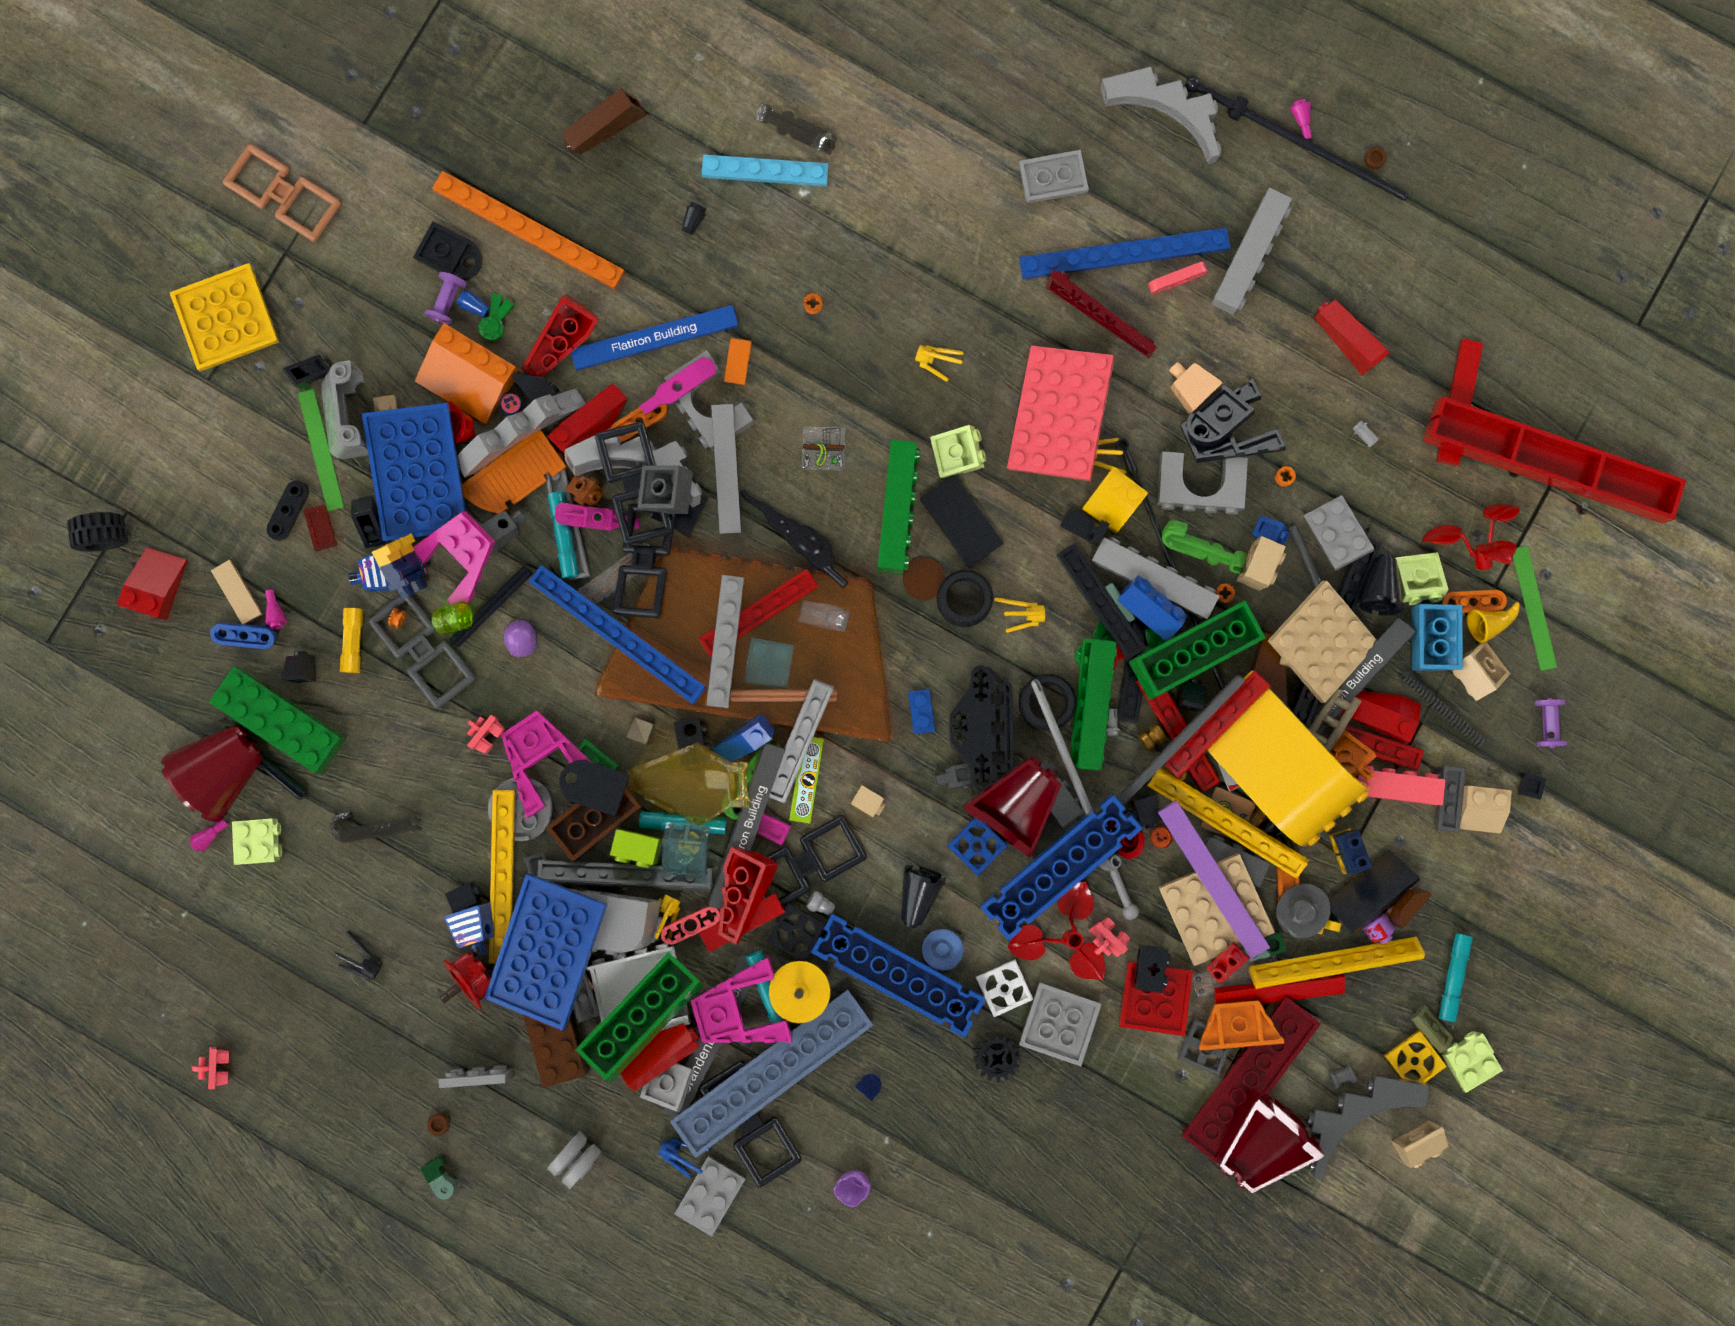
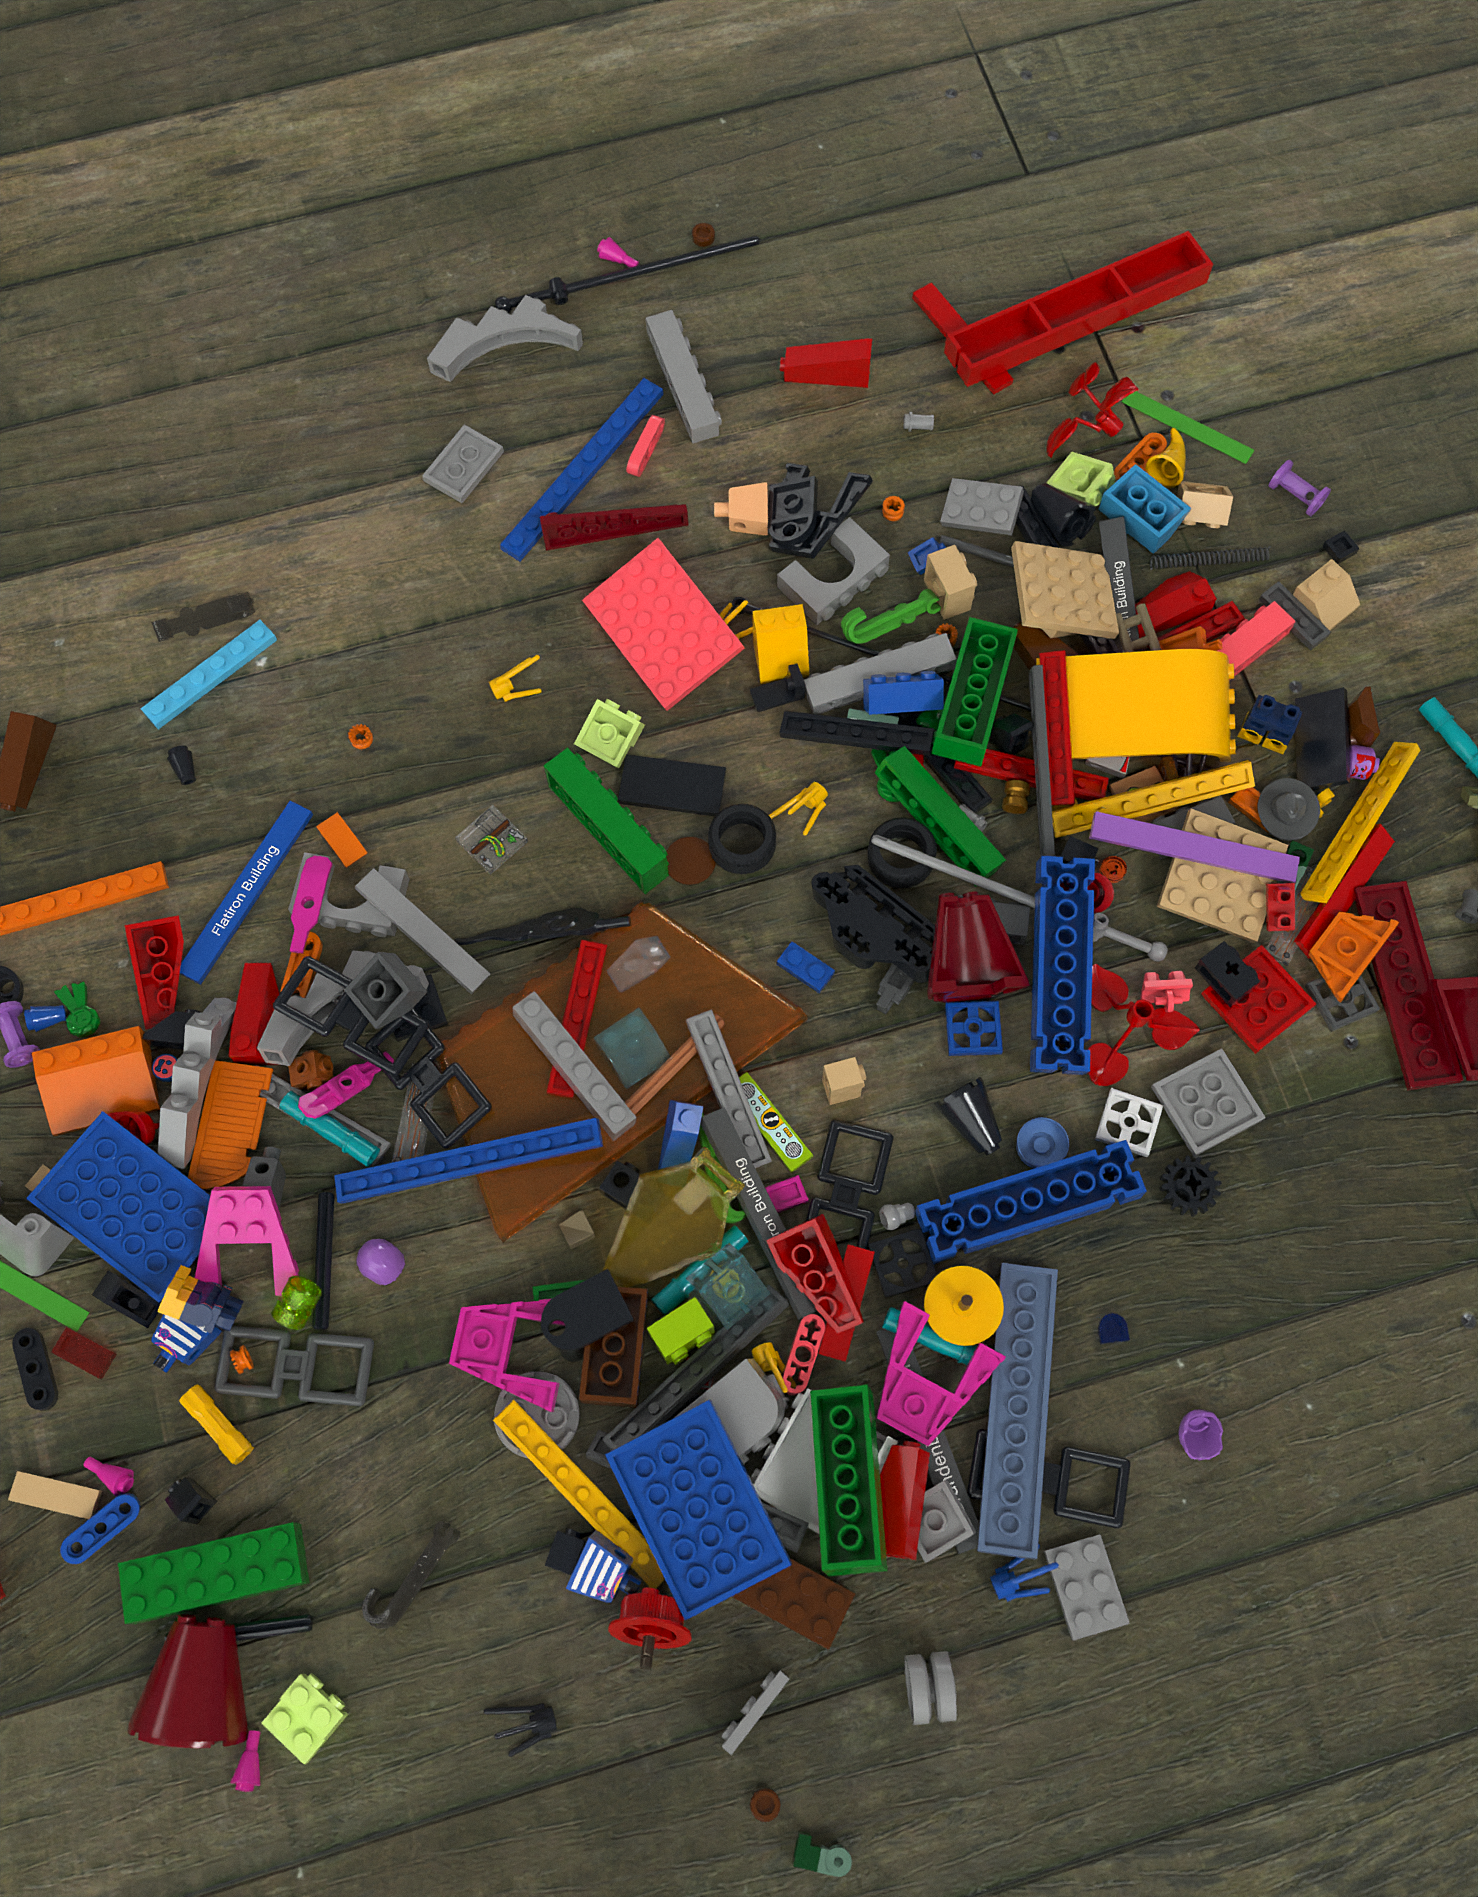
camera: 45 degrees left, 15 degrees down
coral hips [467,715,506,754] -> none

